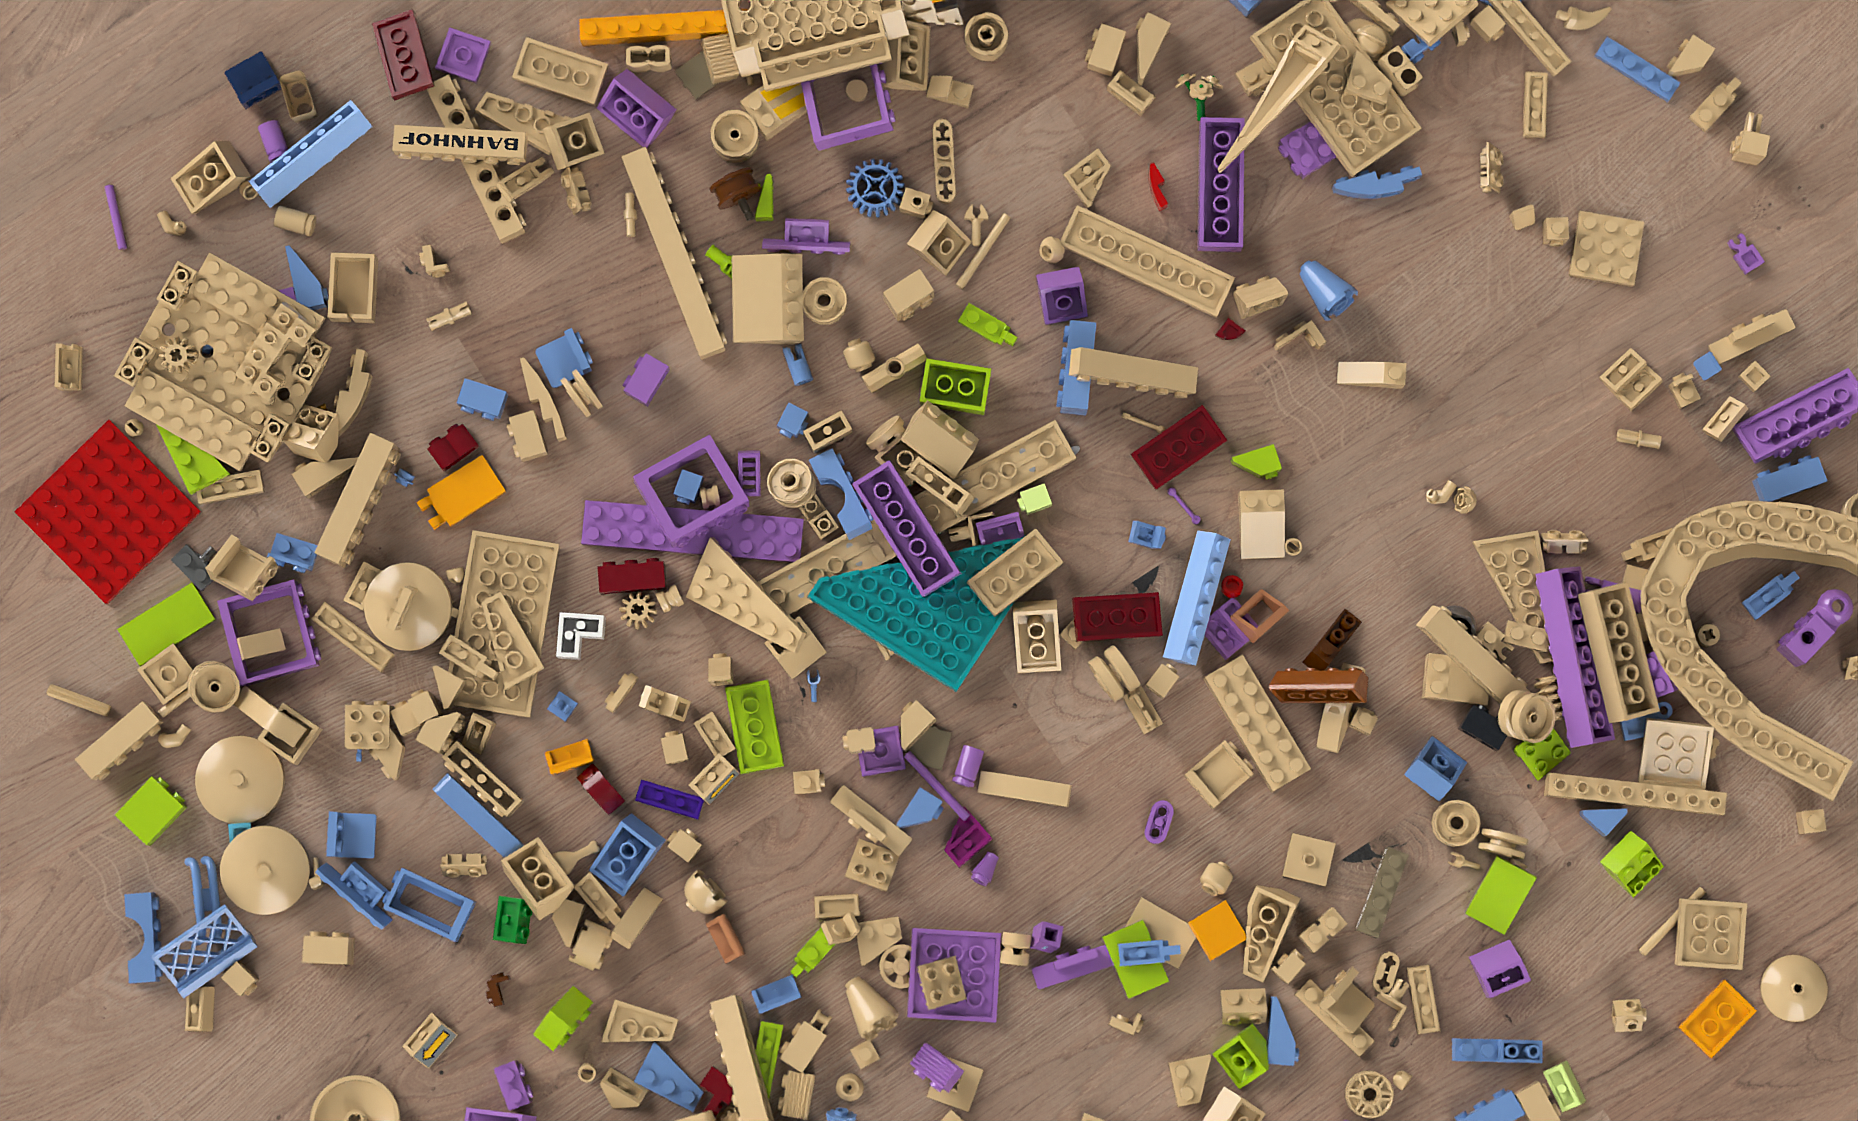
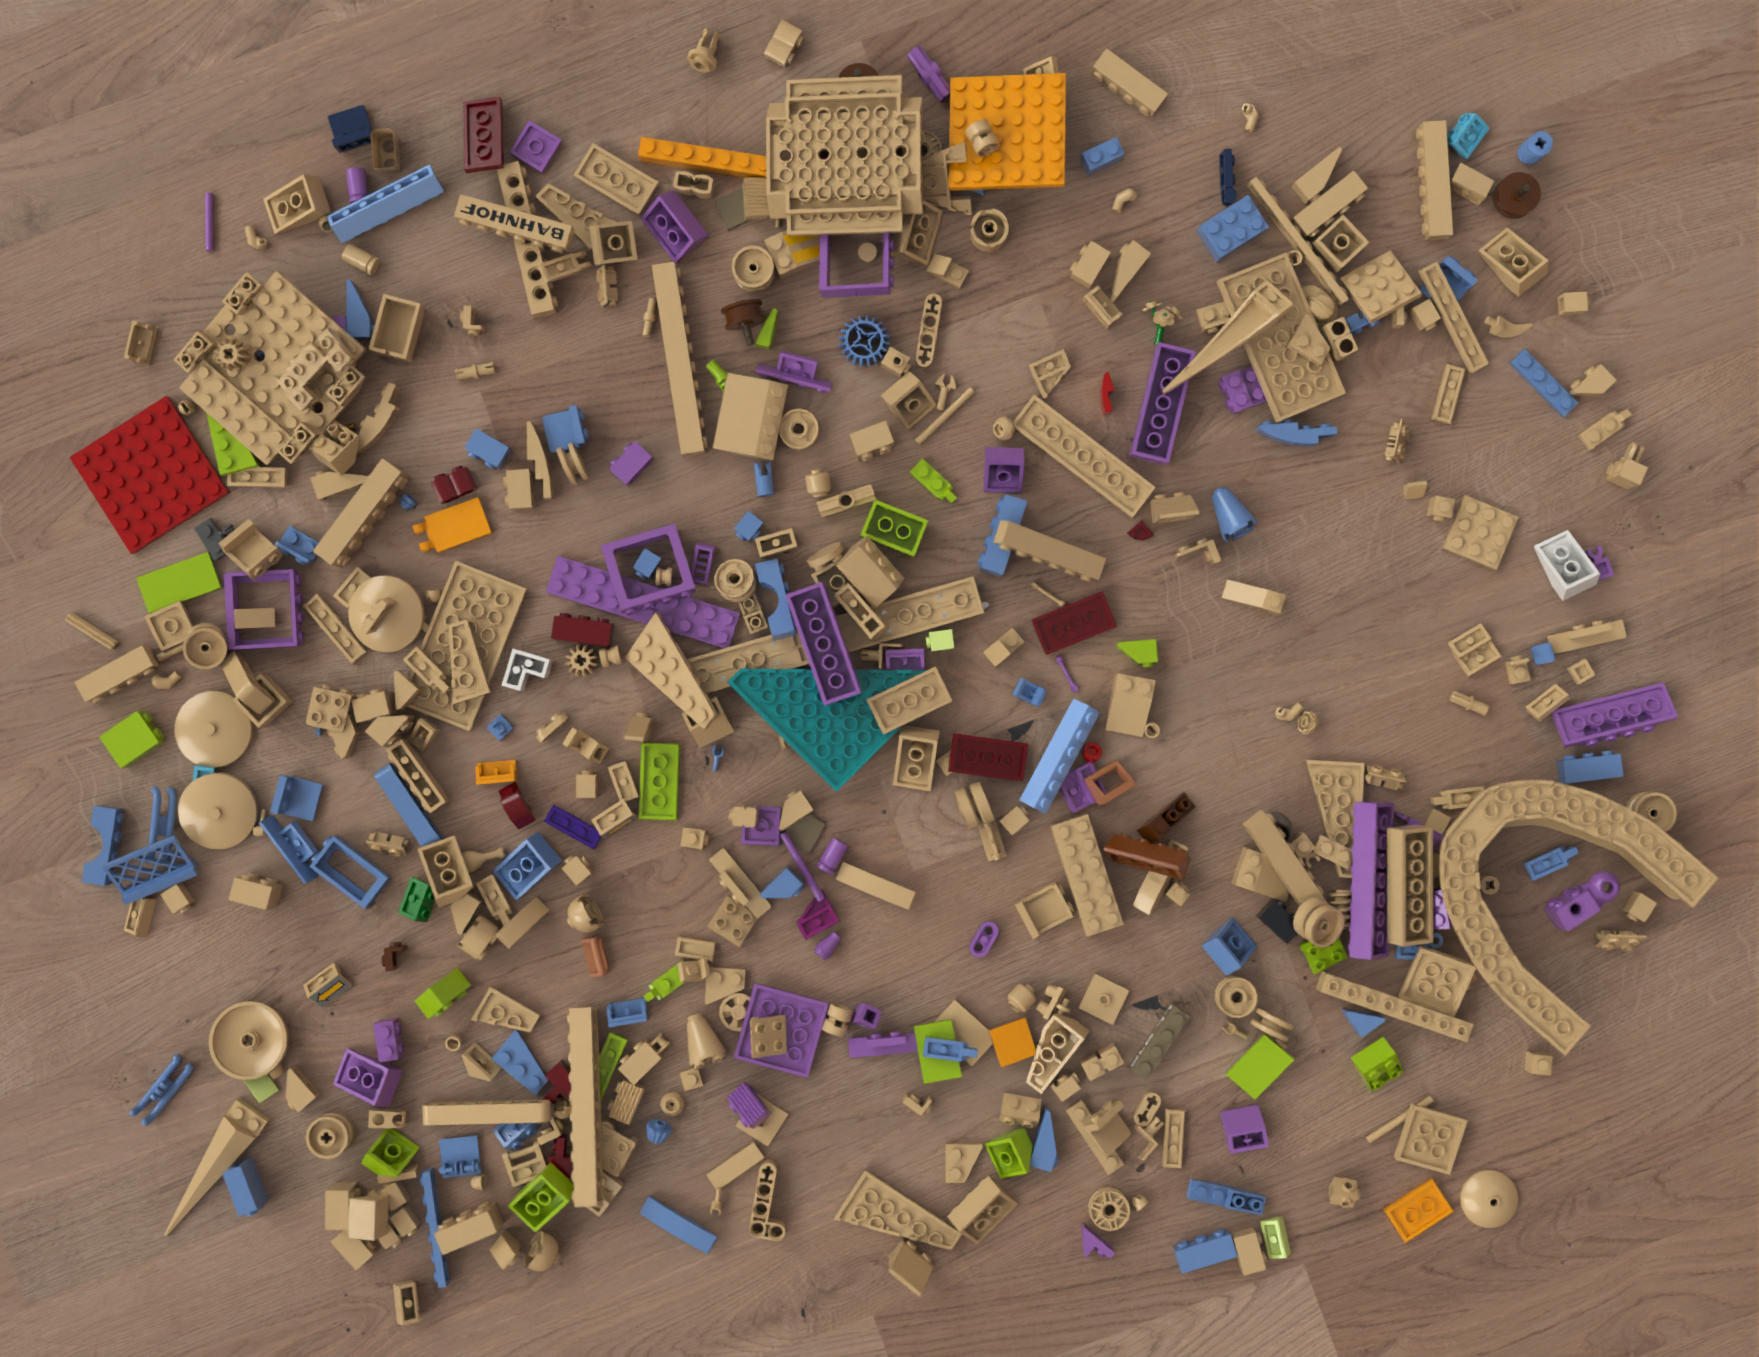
camera: 15 degrees right, 5 degrees up
none -> tan slope [983,628,1024,667]
none -> tan hips [1036,985,1071,1020]
none -> white slope [1534,530,1600,601]

